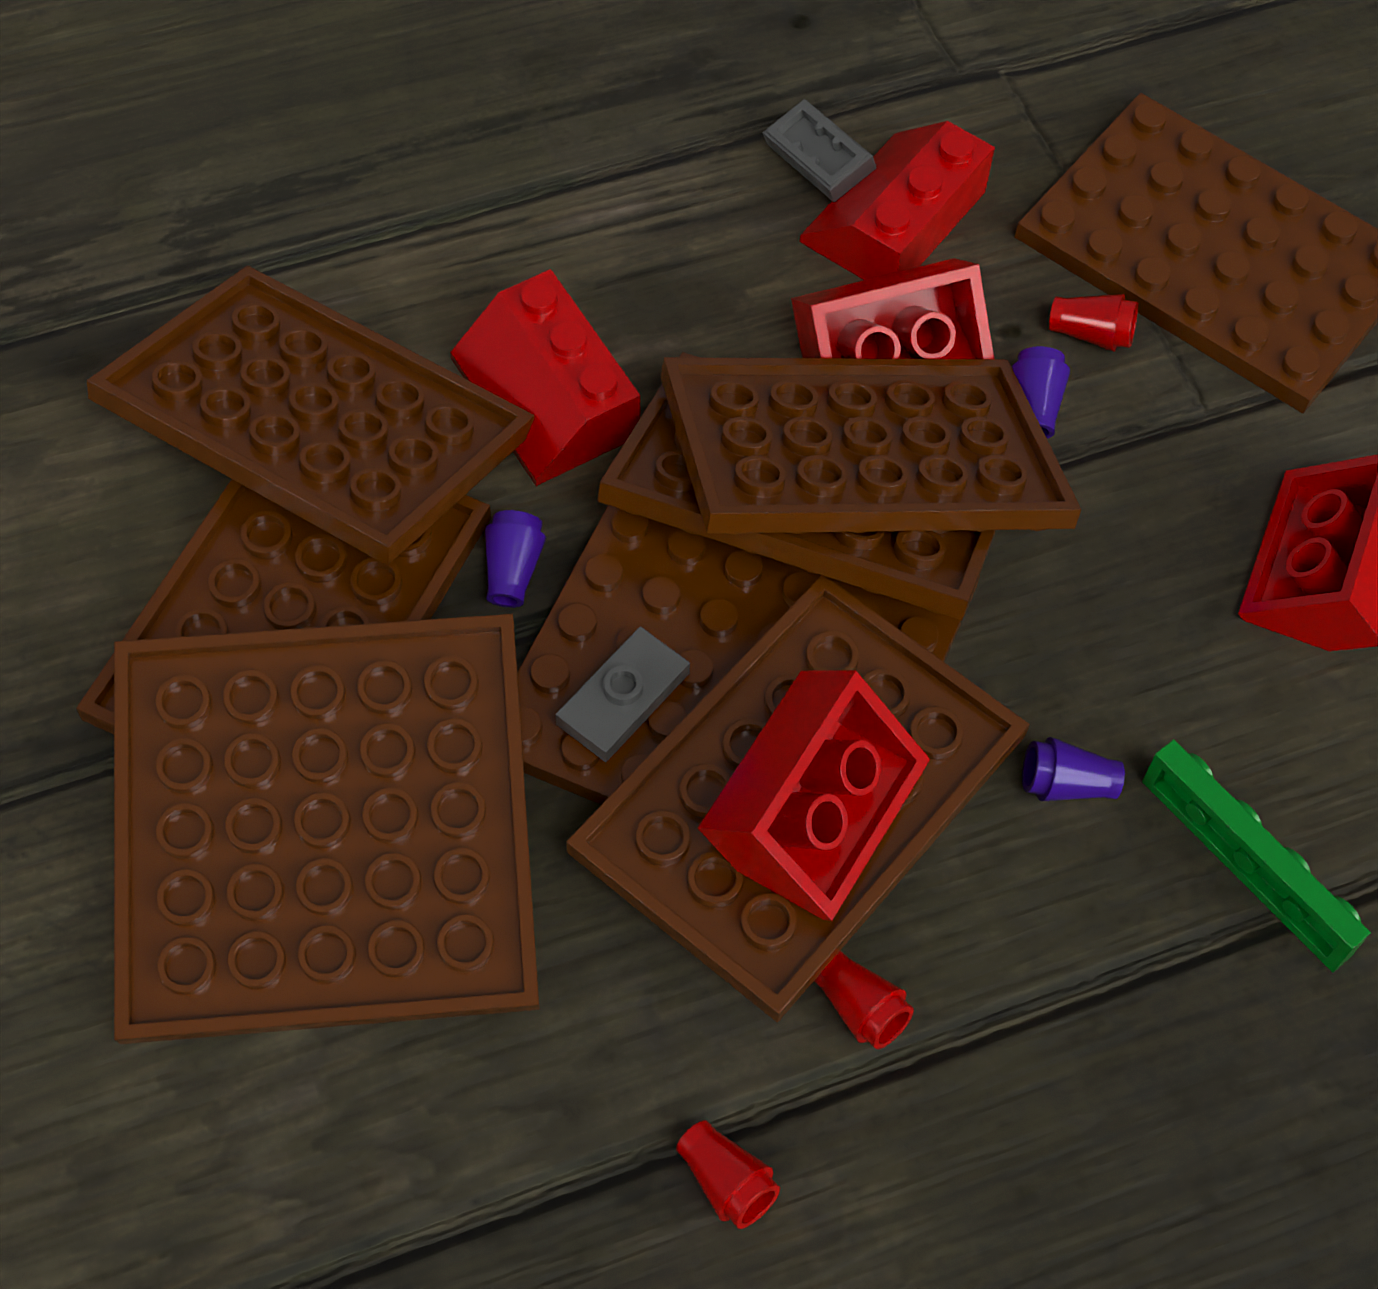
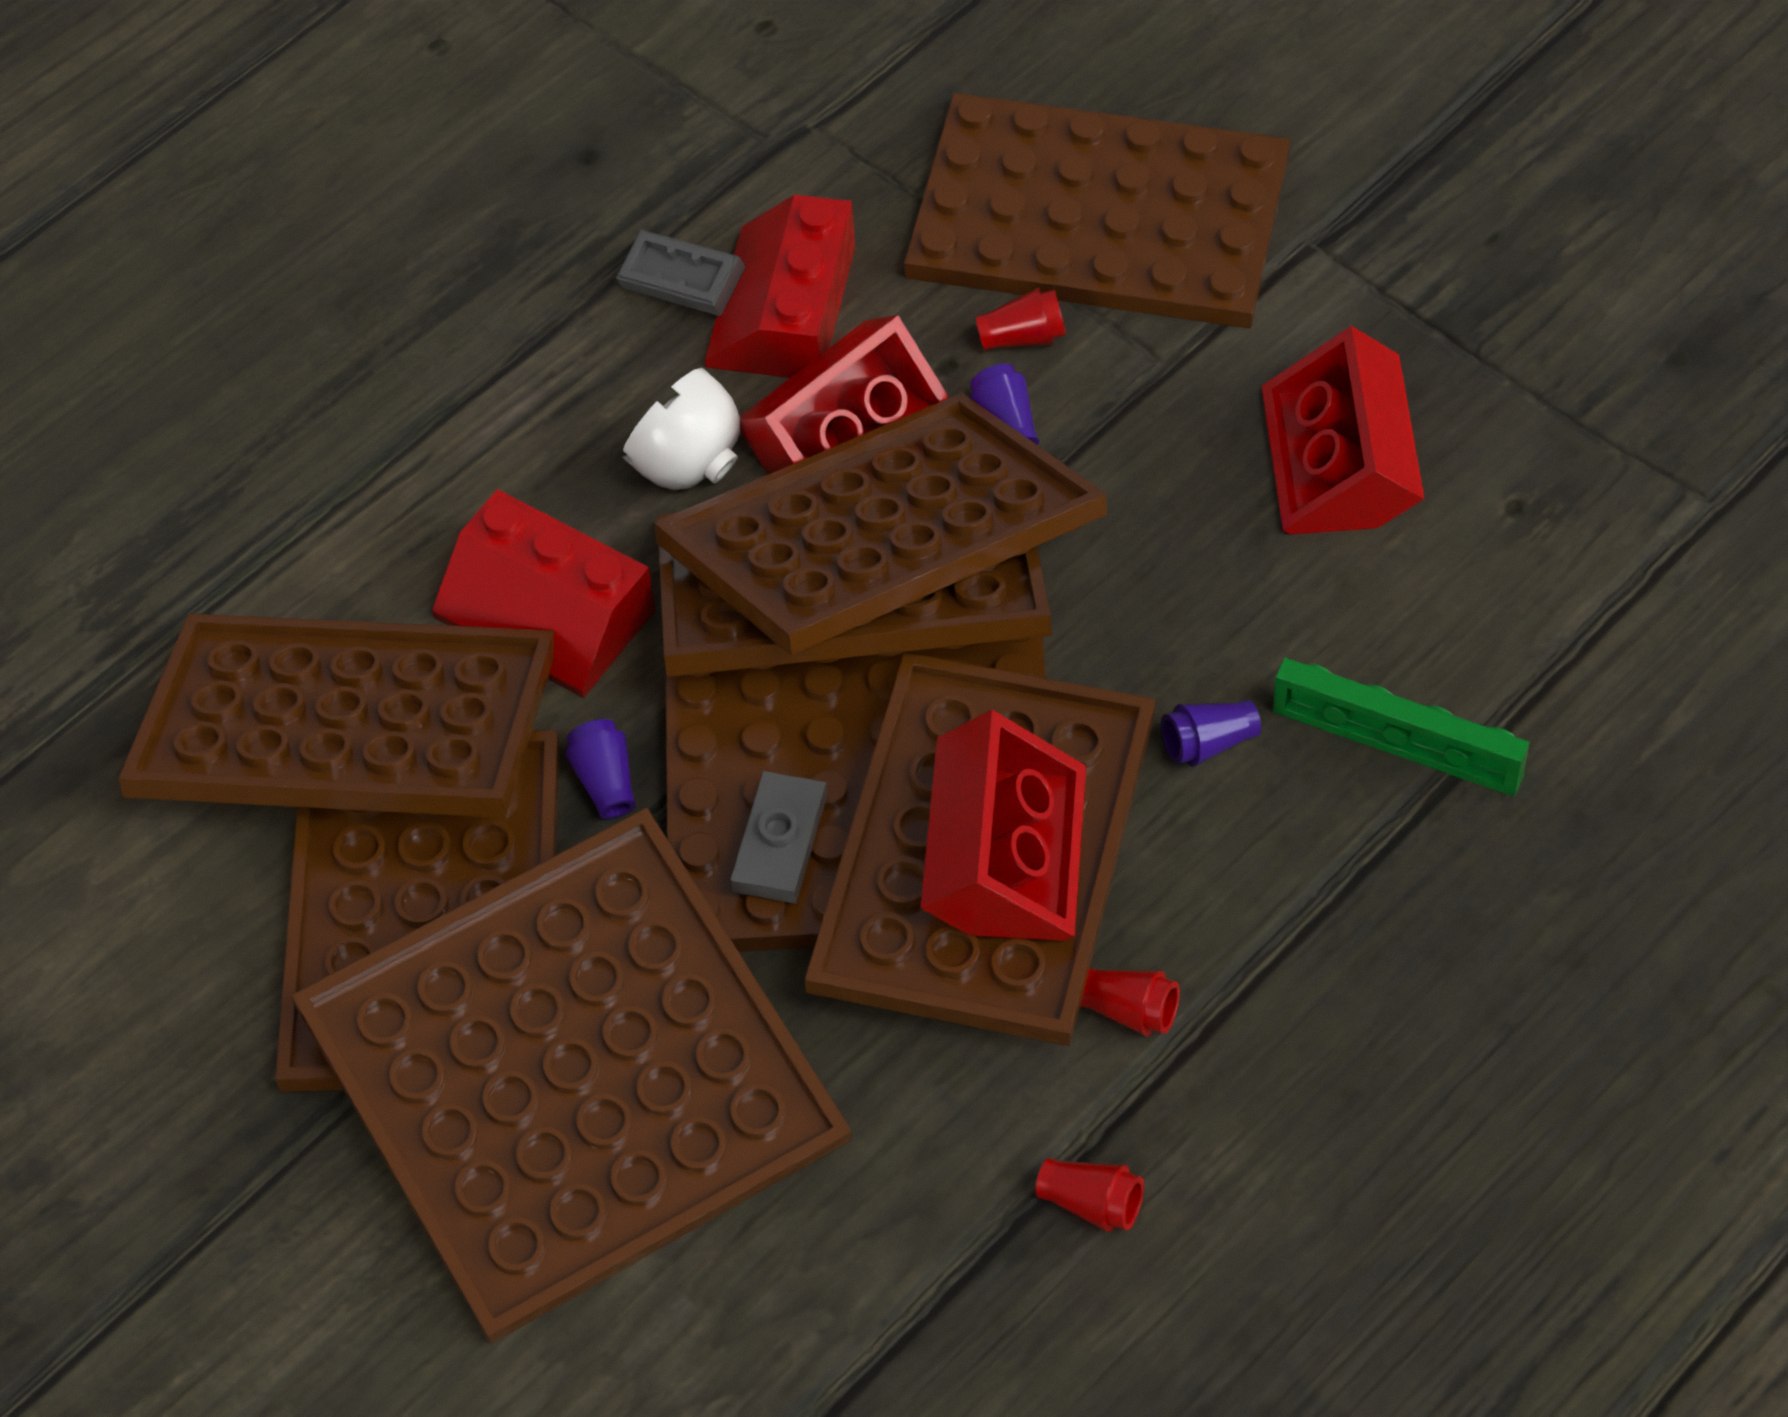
camera: 20 degrees left, 5 degrees down
none -> white cylinder [623,368,740,490]

